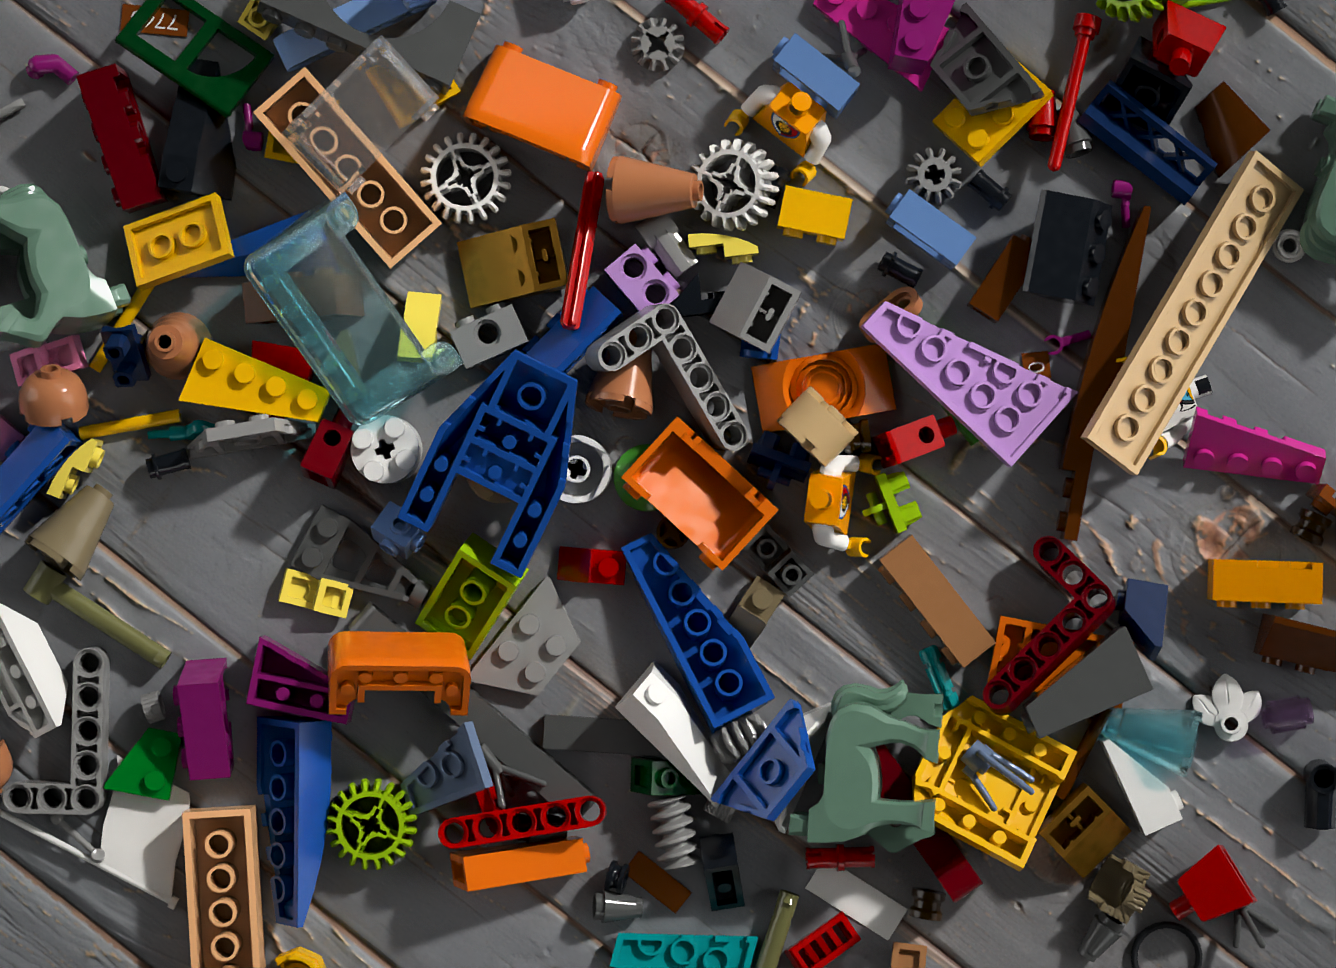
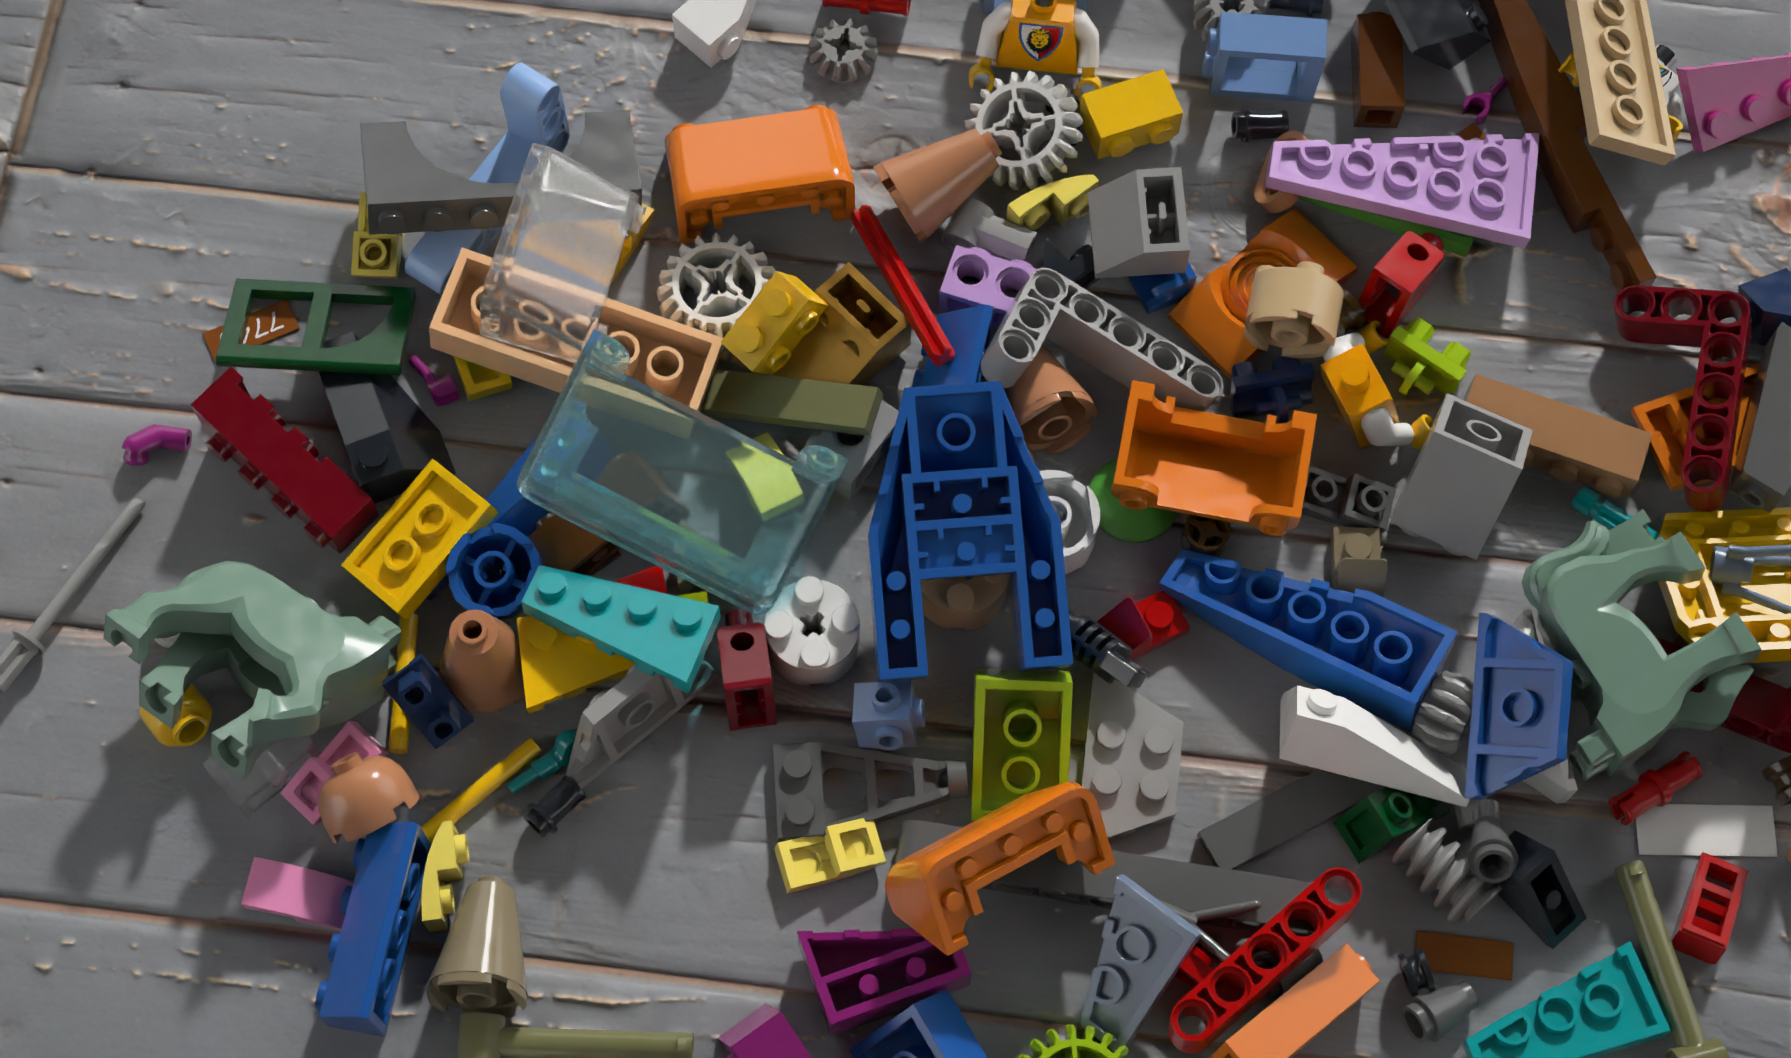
camera: 30 degrees left, 20 degrees down
none -> blue cylinder [446,523,543,620]
none -> teal wing [522,565,721,693]
none -> olive tile [702,369,883,436]
none -> yellow brick [720,271,828,375]
none -> black hinge [1068,609,1149,688]
none -> light grey slope [1390,393,1533,560]
none -> dark grey cone [1468,816,1518,883]

